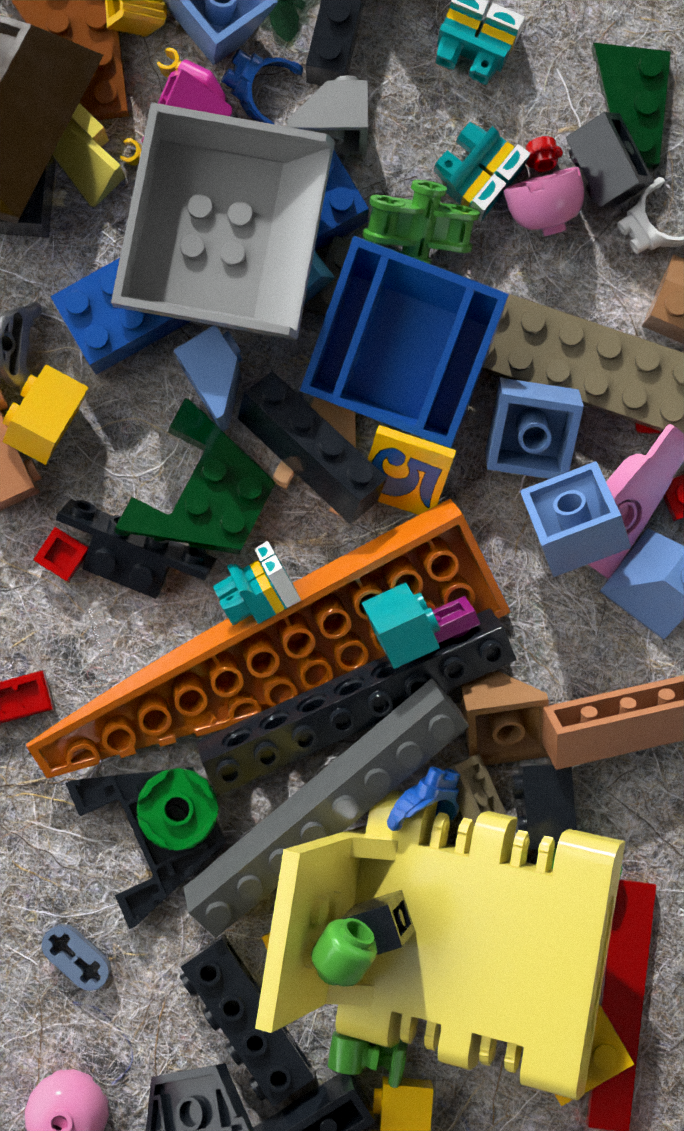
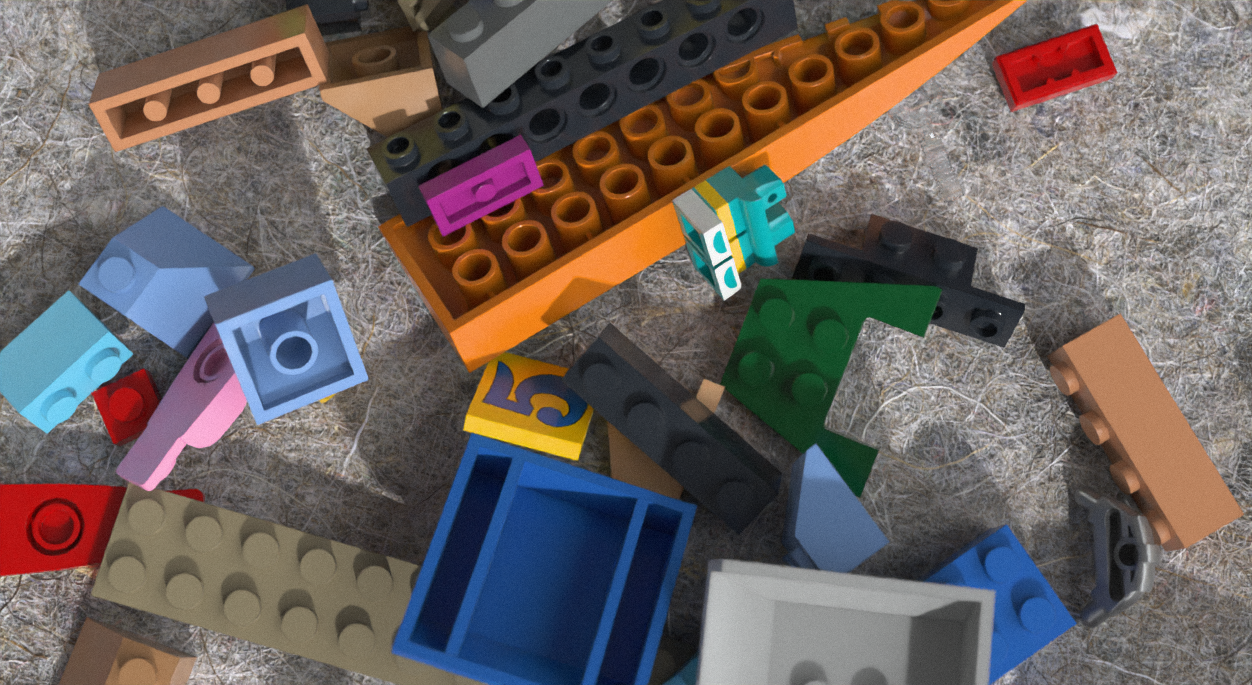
camera: 175 degrees right, 5 degrees down
yellow brick [2,364,89,465] -> none
red plate [33,527,88,583] -> none
teal brick [362,582,440,669] -> none
medium blue brick [485,378,584,479] -> none

